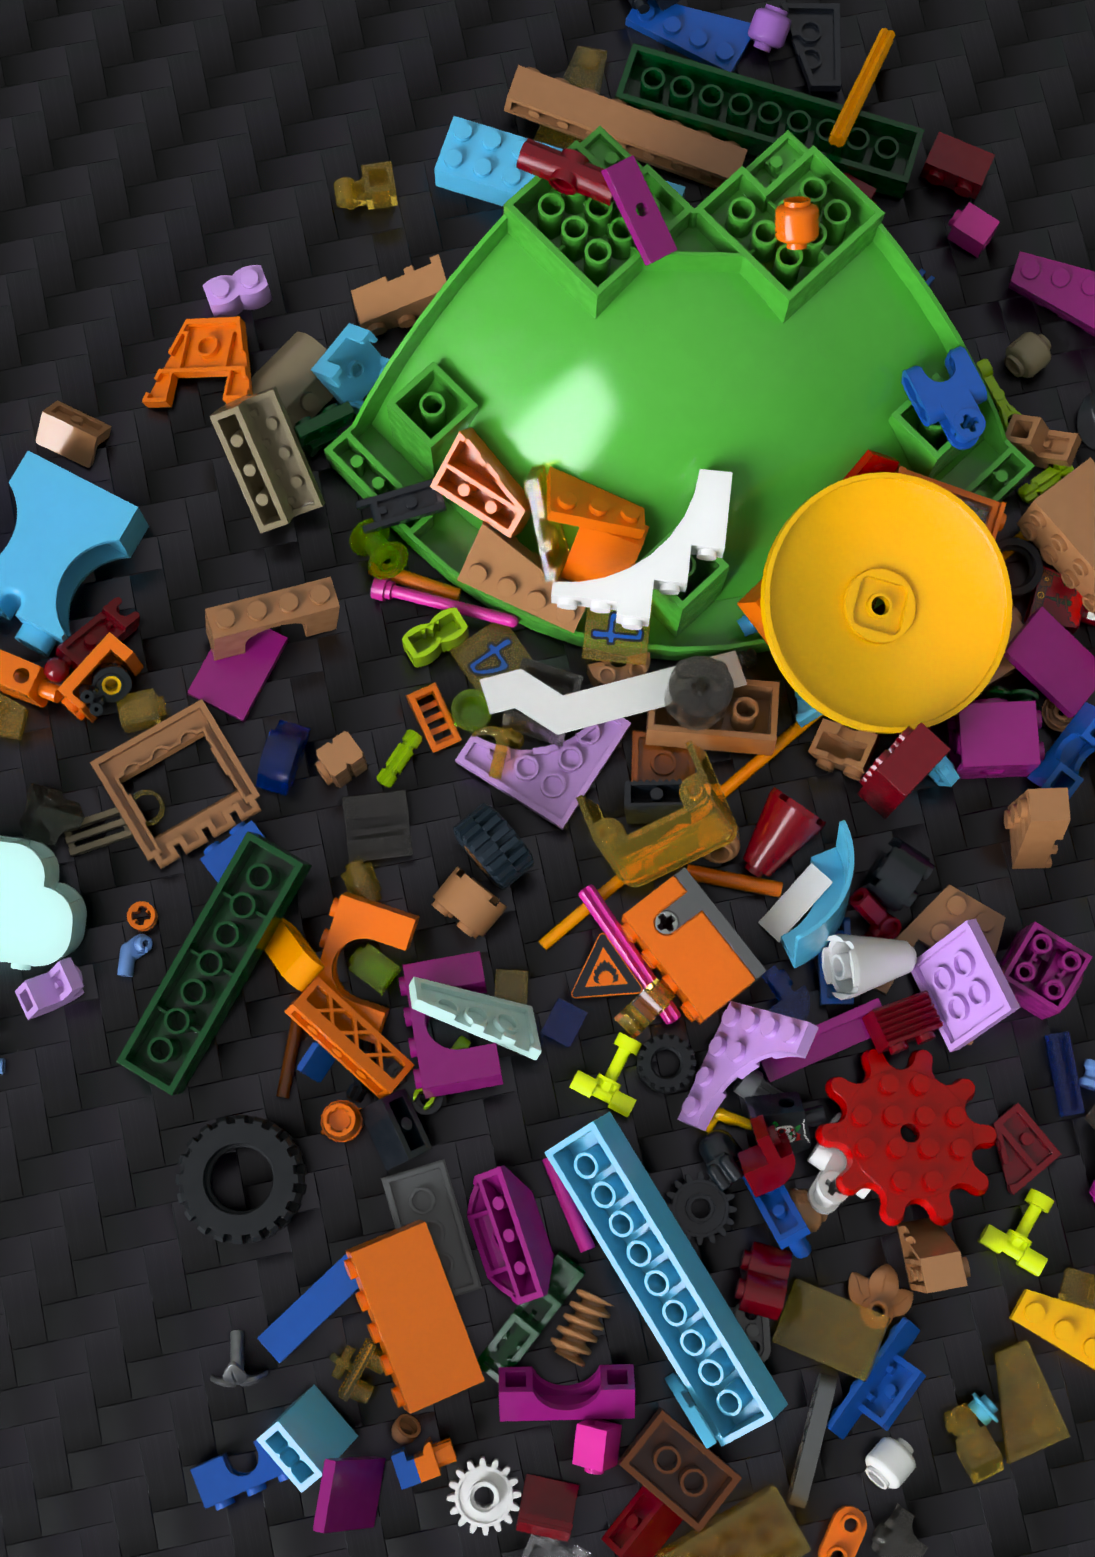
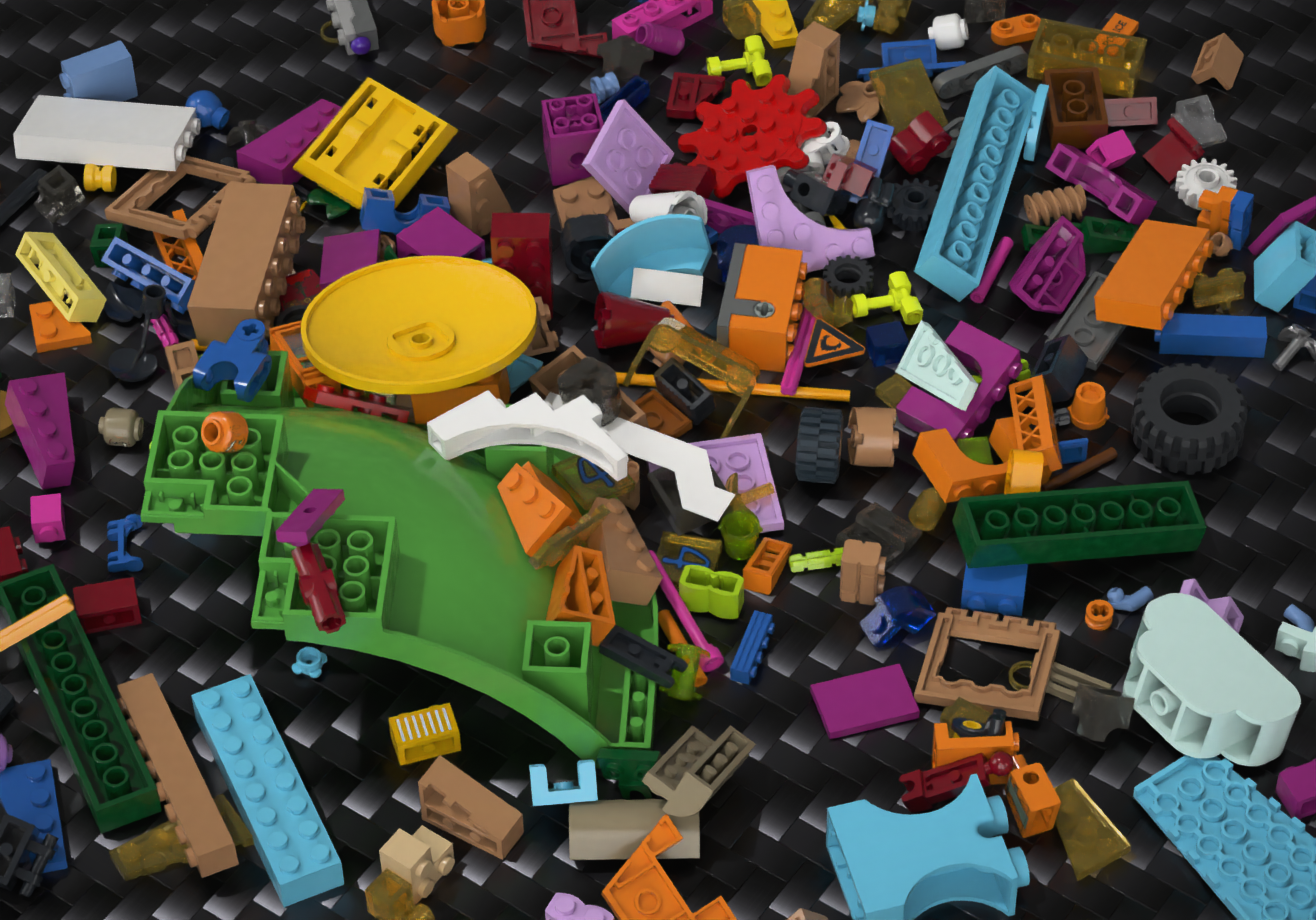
camera: 130 degrees left, 30 degrees down
medium nougat arch [205,577,340,661] -> none
none -> tan brick [379,825,455,906]
none -> blue piece [730,610,775,685]

